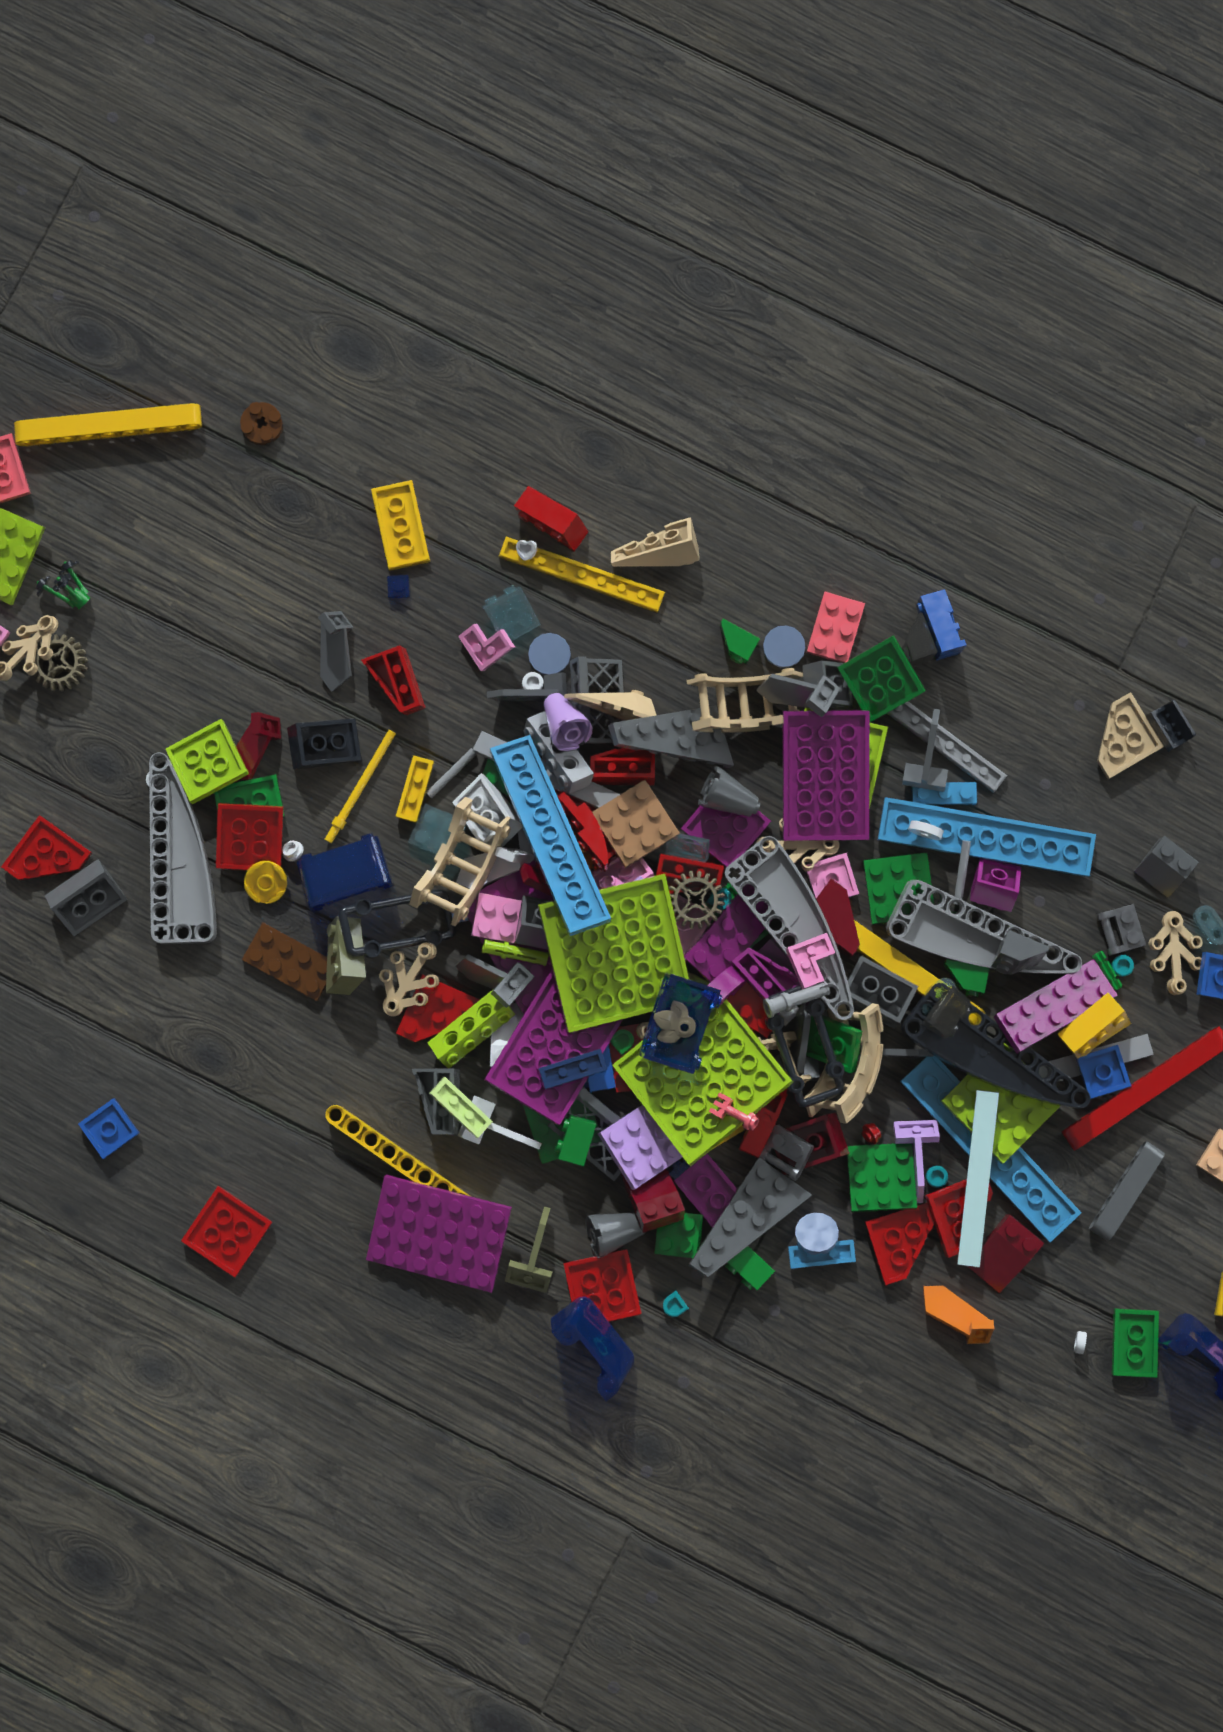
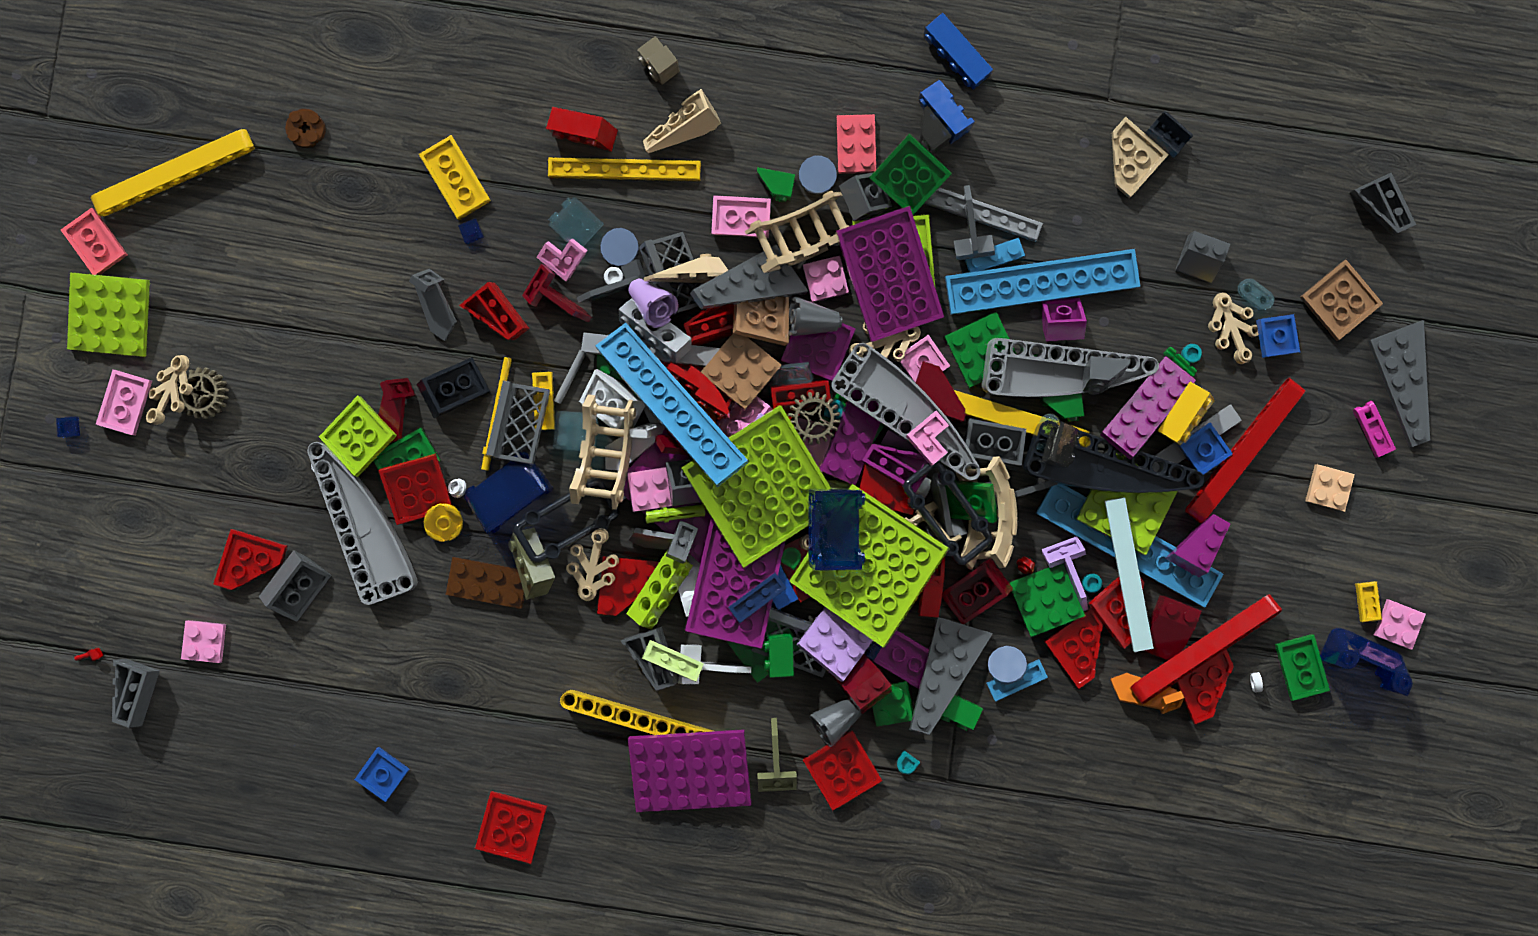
camera: 15 degrees left, 5 degrees up
plant [35,560,90,609] -> none
white piece [516,540,537,561] -> none
clear blue windscreen [551,1296,634,1401] -> none
dark tan plate [654,1001,696,1043] -> none
magenta slope [700,966,748,1009] -> none
coral hinge [709,1092,759,1130] -> none
dark grey piece [756,674,840,717] -> none
flat silver plate [759,1125,814,1181] -> none
light grey pin [763,981,830,1018] -> none
white piece [908,821,944,840] -> none
light grey bar [953,840,971,905] -> none
dark grey beam [1089,1141,1165,1242] -> none
flat silver plate [1096,904,1146,956] -> none
none -> dark grey fence [486,381,550,465]
none -> dark red piece [522,264,592,322]
none -> dark tan brick [637,36,680,85]
none -> bright pink plate [711,196,771,238]
none -> medium nougat plate [733,296,789,346]
none -> bright pink plate [803,256,849,302]
none -> blue brick [924,13,993,90]
none -> red beam [1130,594,1282,704]
none -> magenta wedge [1165,514,1230,578]
none -> red plate [1176,649,1234,724]

